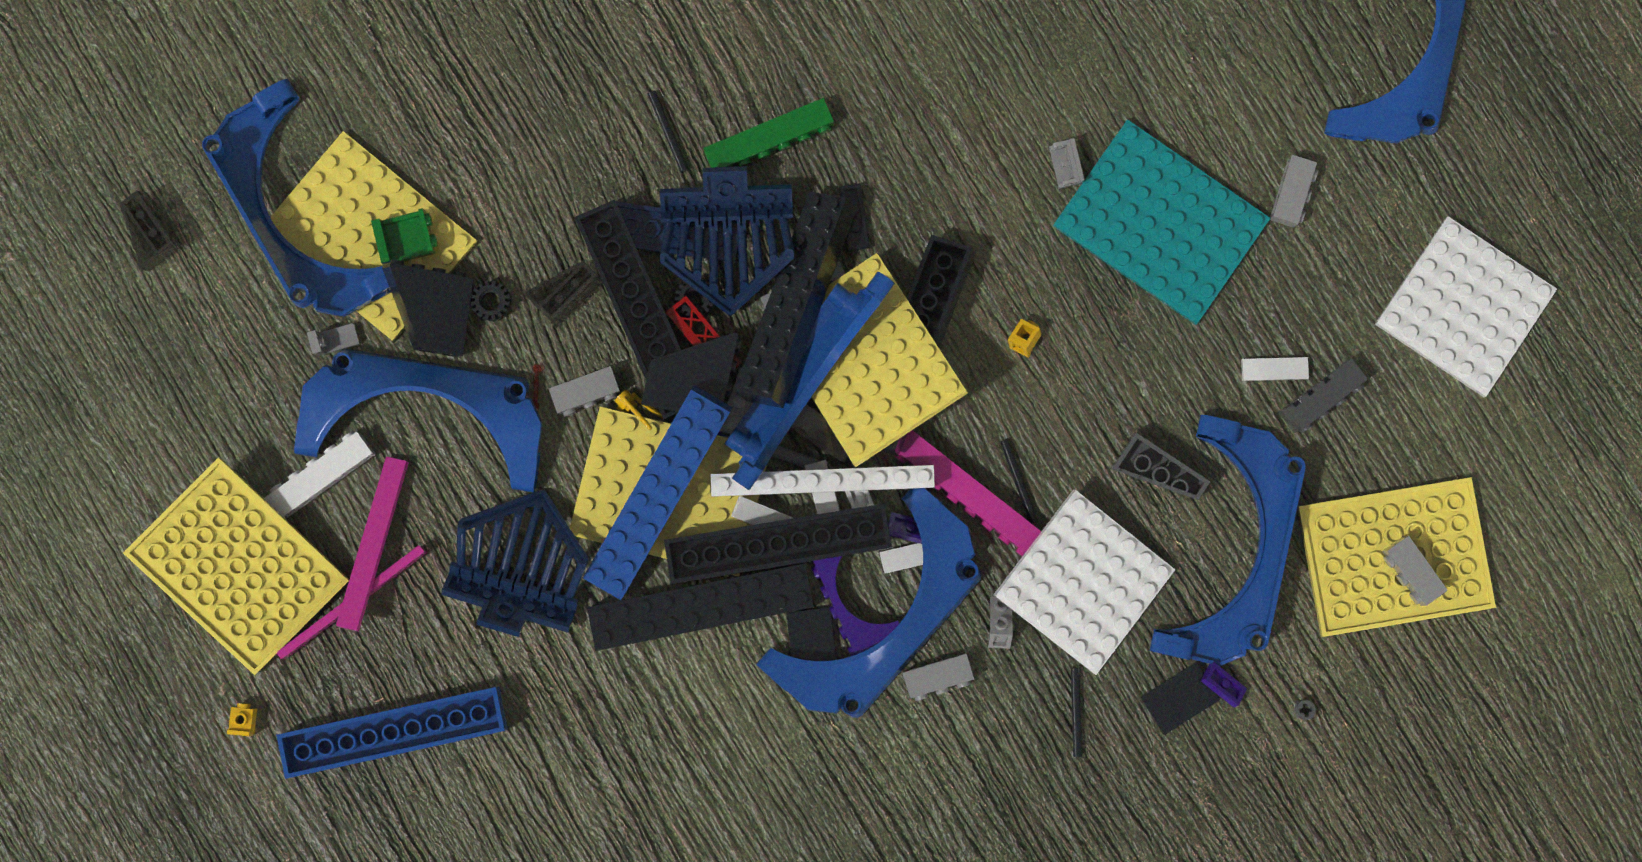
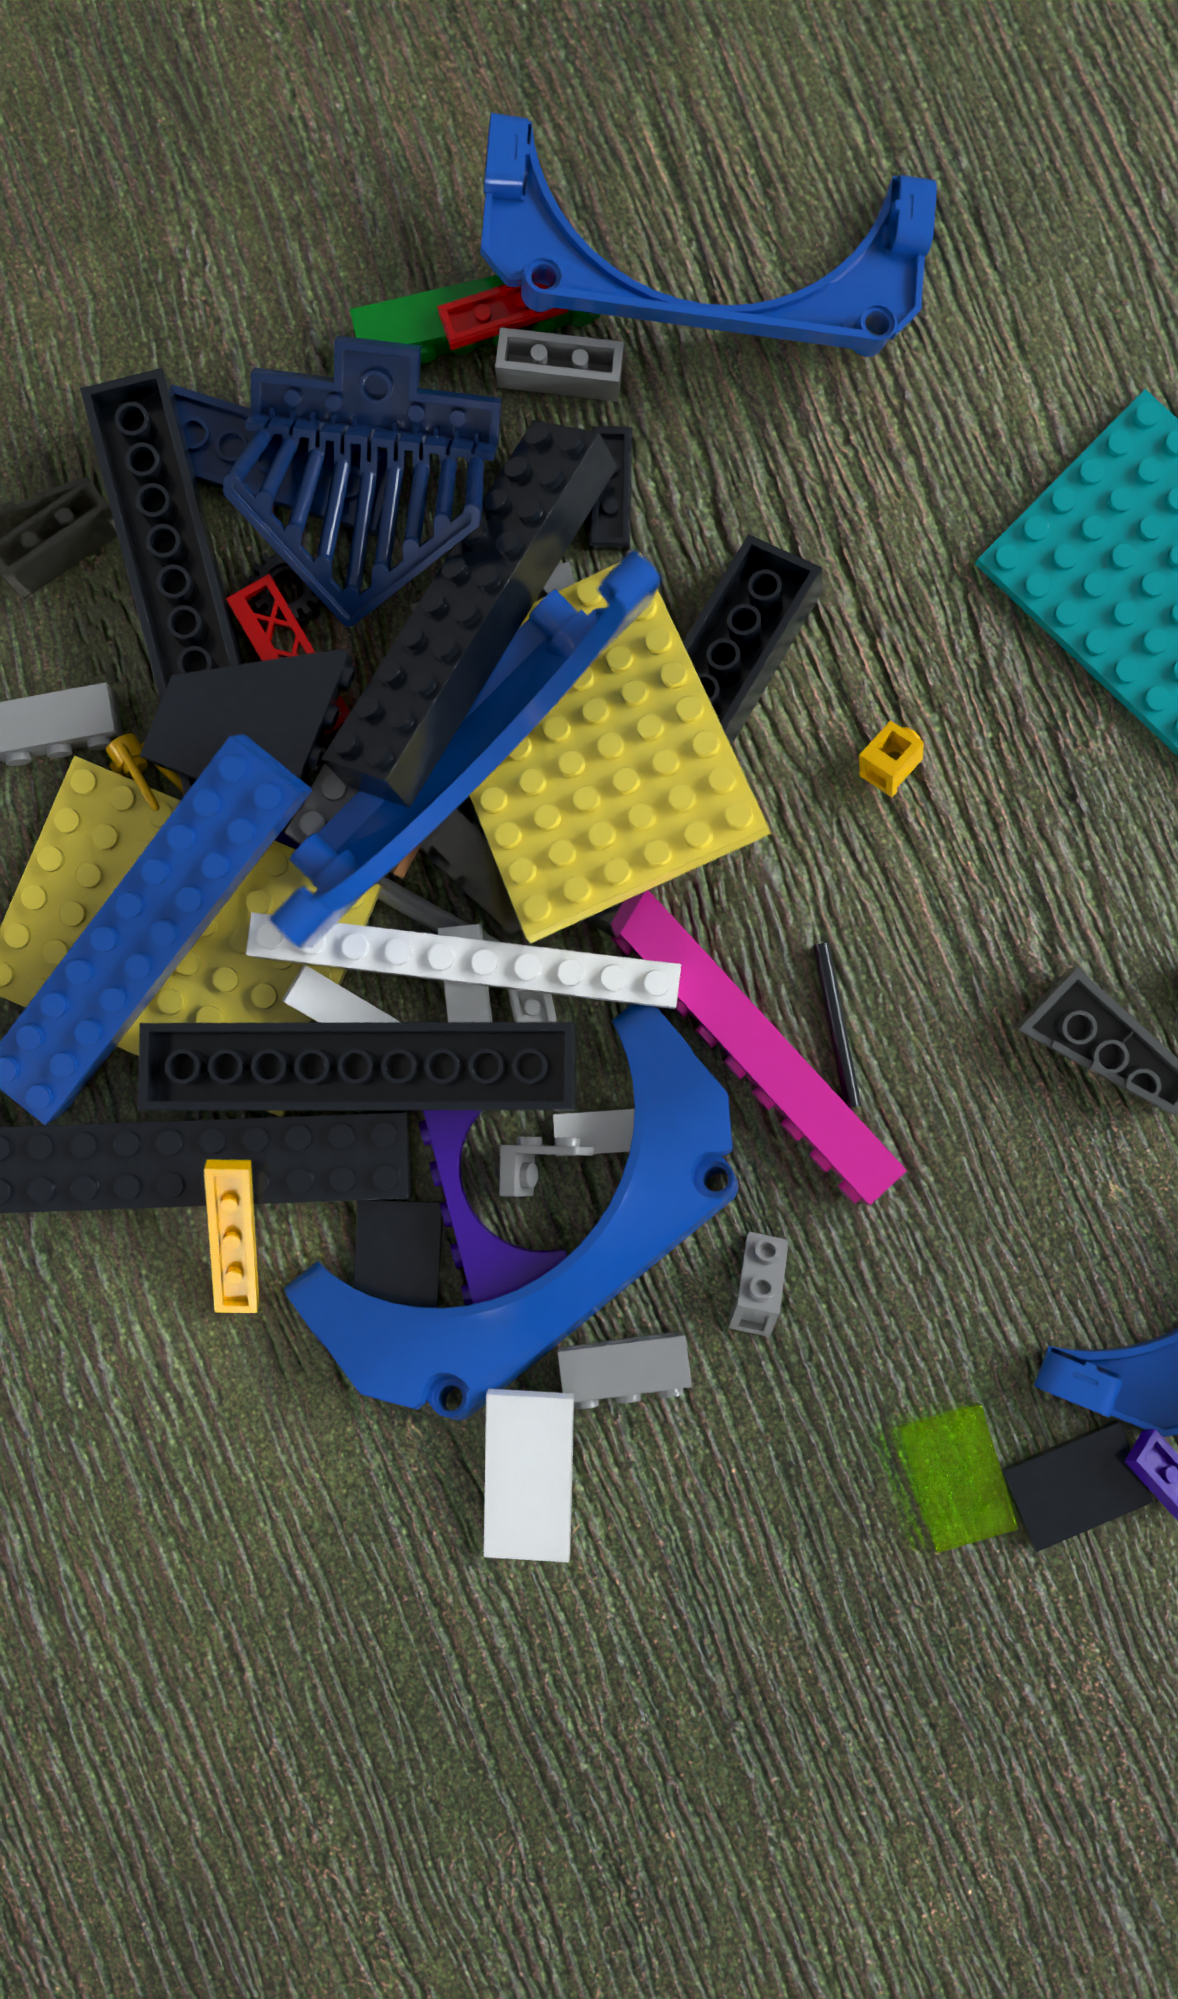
camera: 10 degrees right, 0 degrees up
black bar [647,90,689,173] -> none
dark purple plate [888,512,922,544] -> none
white plate [994,489,1175,675] -> none
light grey hinge [1049,138,1084,189] -> none
black bar [1071,668,1082,757] -> none
none -> yellow plate [204,1160,260,1313]
none -> red tile [437,283,568,350]
none -> blue panel [480,113,937,357]
none -> white tile [484,1389,574,1562]
none -> light grey brick [495,327,624,402]
none -> light grey bracket [499,1137,594,1197]
none -> clear neon green plate [898,1402,1019,1553]

